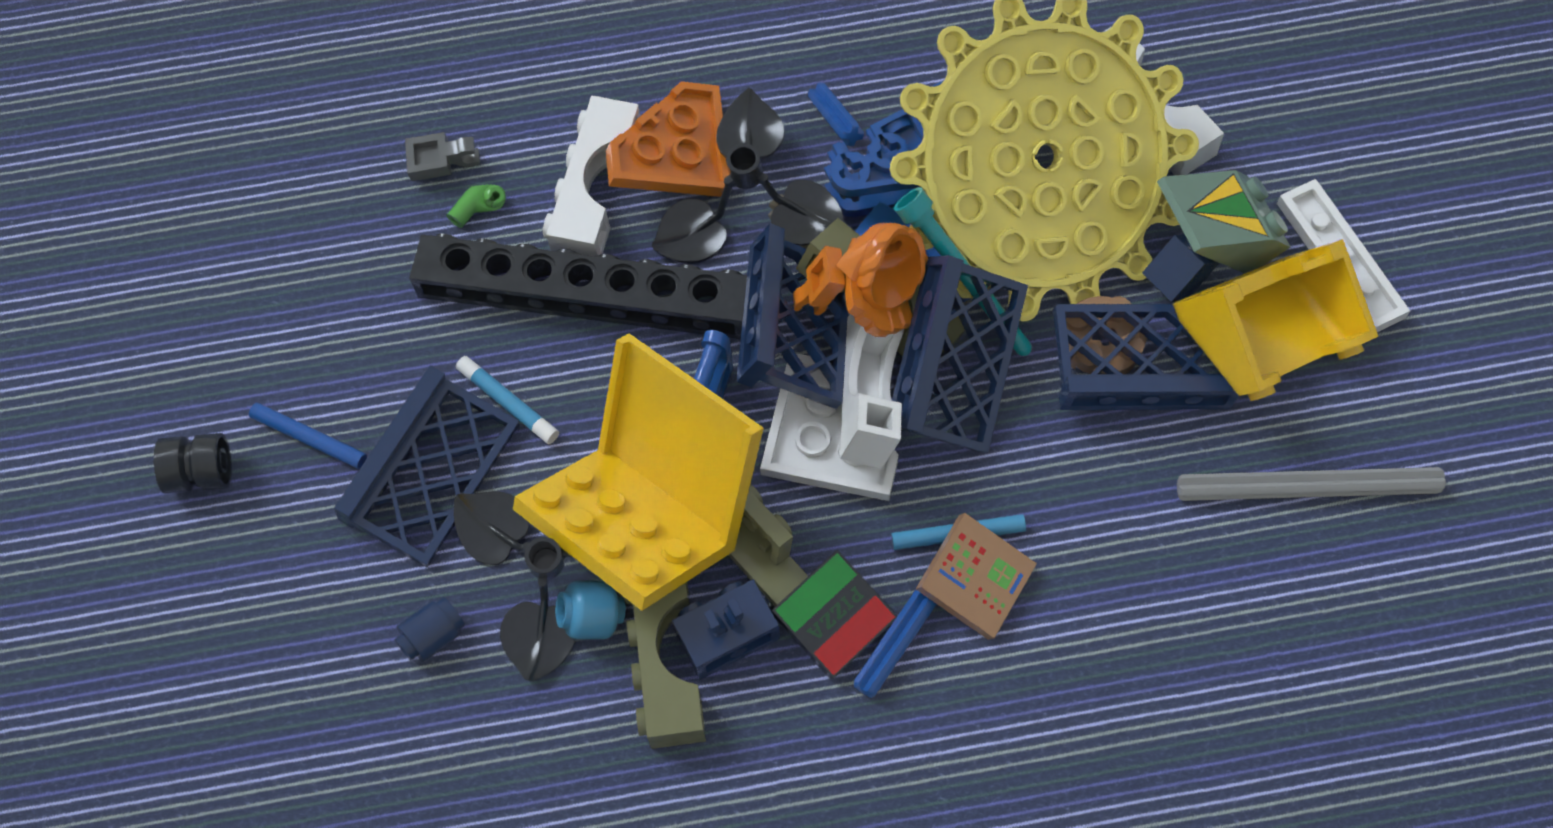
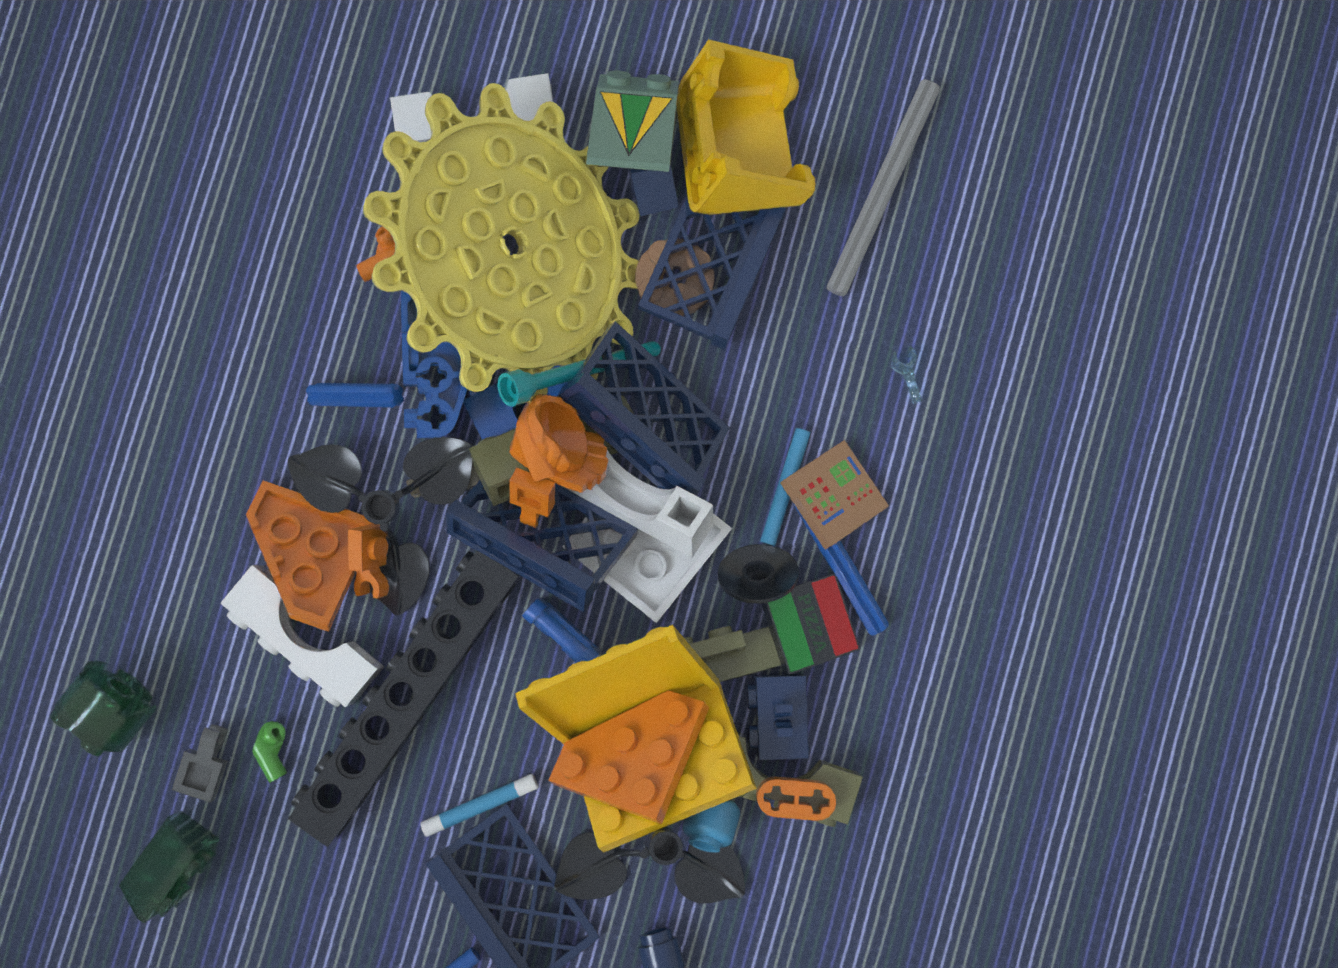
camera: 70 degrees left, 20 degrees up
white plate [1277,179,1410,332] -> none
none -> brick [50,661,156,756]
none -> slope [119,811,220,923]
none -> orange plate [348,524,389,598]
none -> orange plate [548,690,709,824]
none -> black dish [718,544,799,604]
none -> orange beam [756,777,836,821]
none -> clear light blue hand [891,346,922,404]

